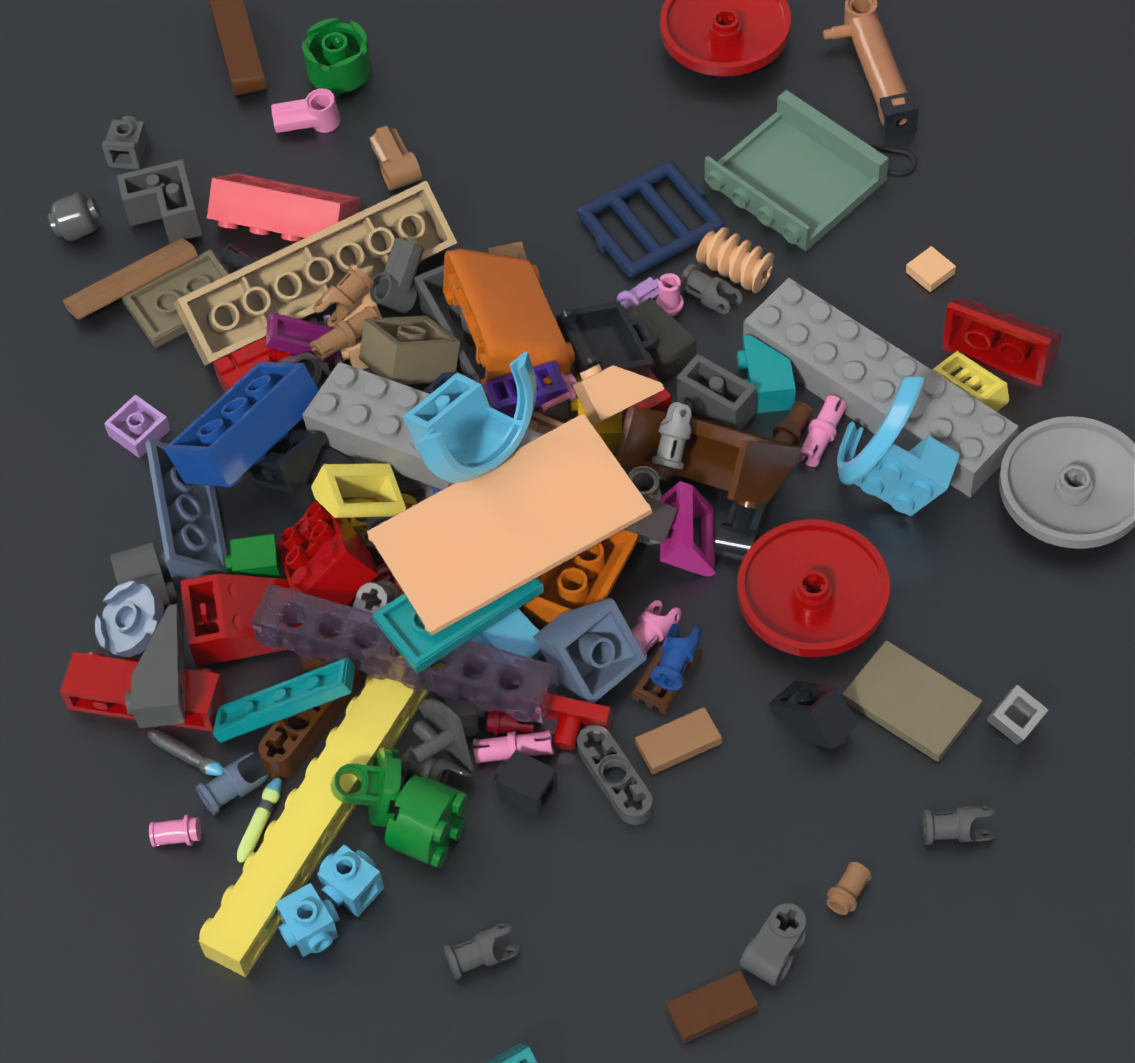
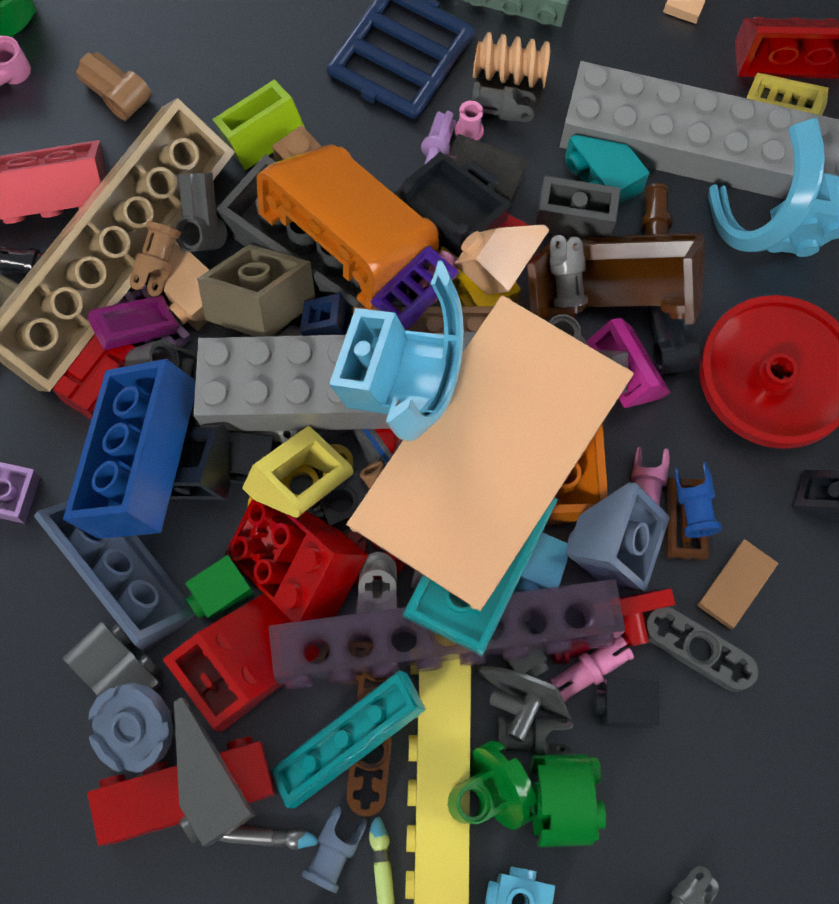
camera: 35 degrees left, 15 degrees up
medium nougat pin [310,306,379,362] -> none
bright pink pin [799,395,847,467] -> none
none -> lime brick [212,79,305,170]

